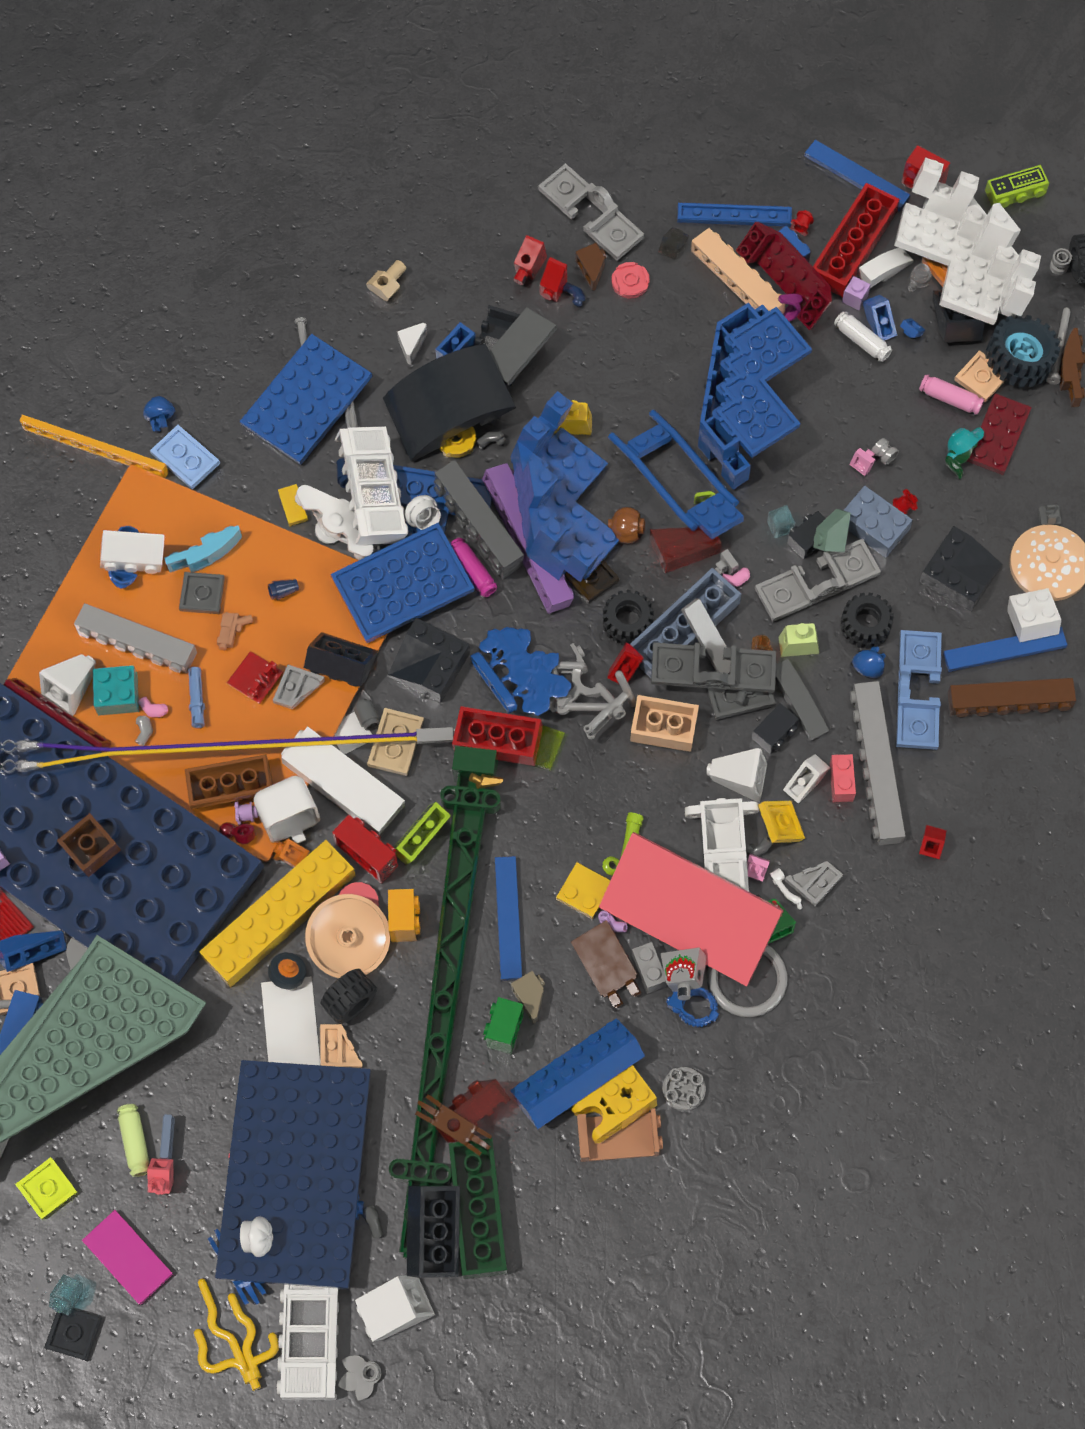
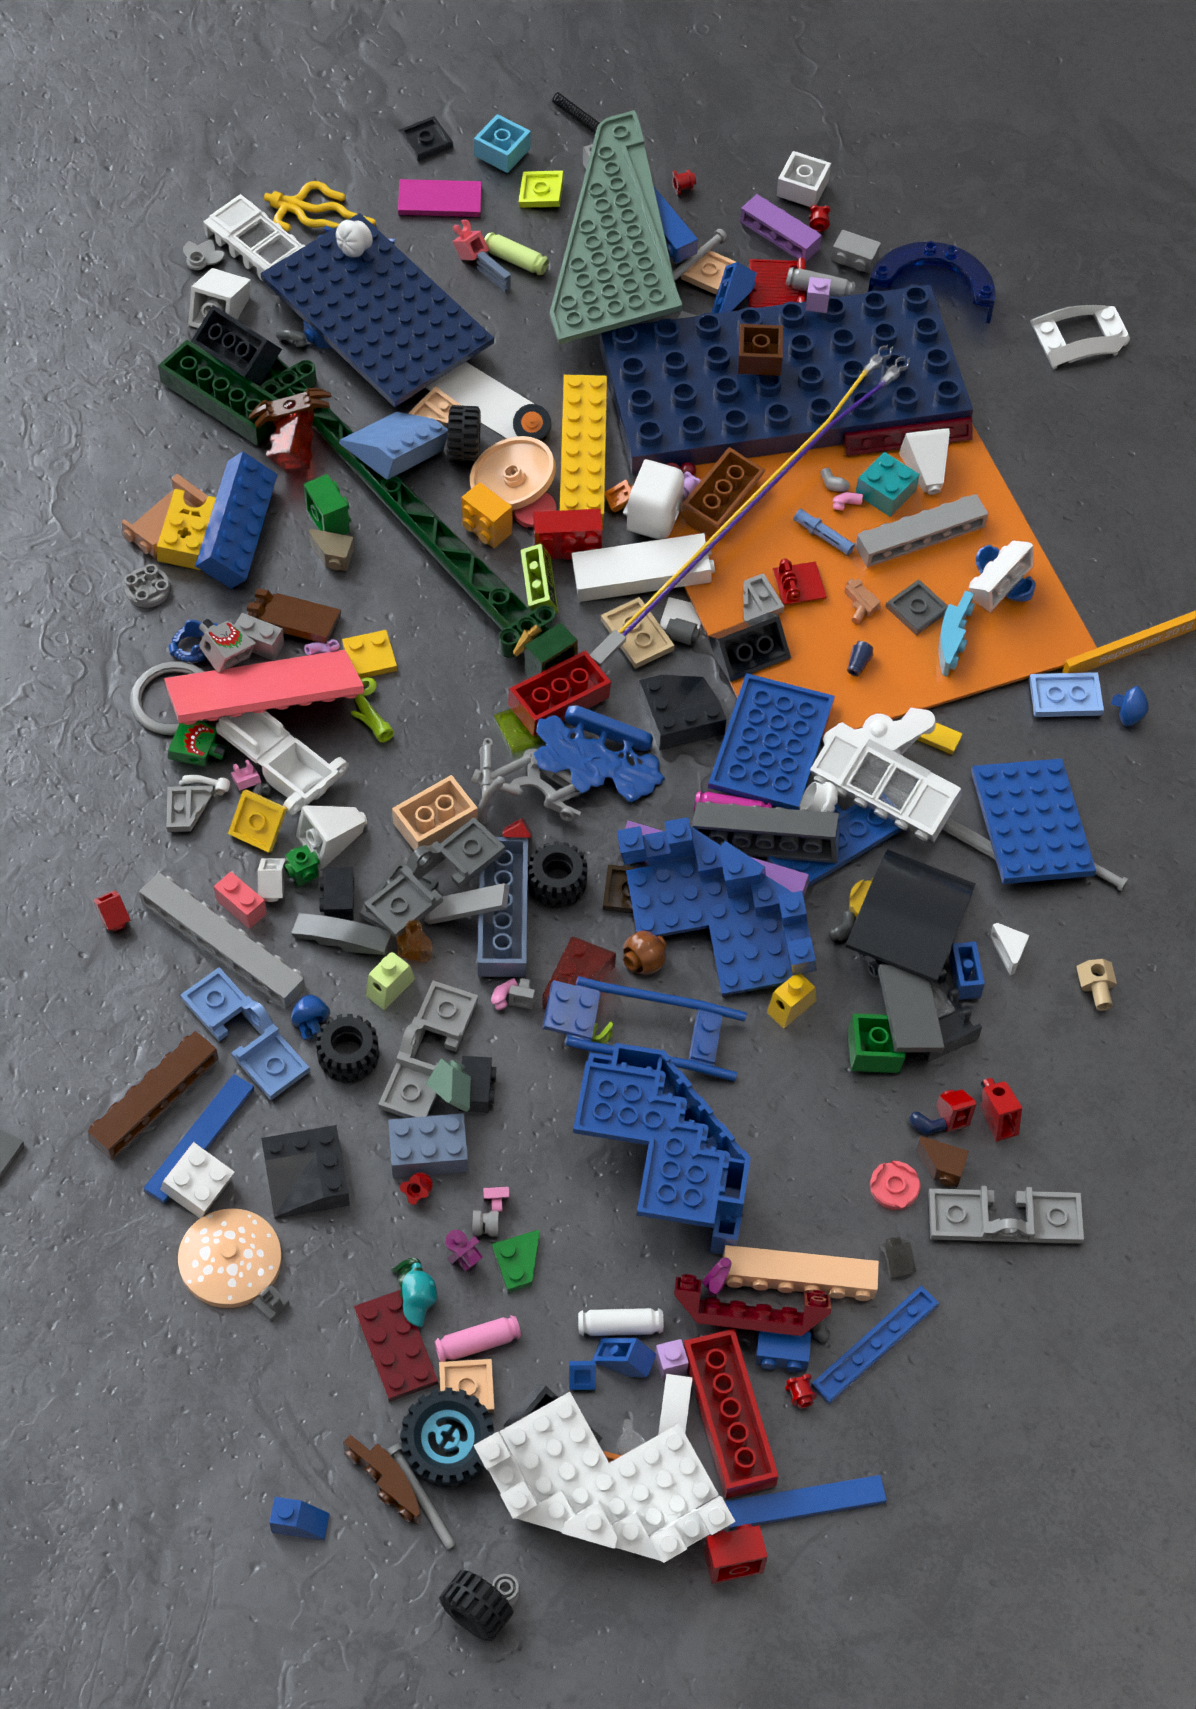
camera: 130 degrees right, 10 degrees down
clear light blue brick [49,1274,83,1316] -> none
blue tile [495,856,522,981] -> none
clear light blue brick [767,505,795,538] -> none
lime brick [985,165,1049,208] -> none
none -> green brick [284,845,320,887]
none -> medium blue slope [339,412,448,480]
none -> magenta hips [445,1229,483,1271]
none -> medium azure brick [474,114,531,173]
none -> green wing [492,1230,540,1293]
none -> green brick [847,1013,905,1073]

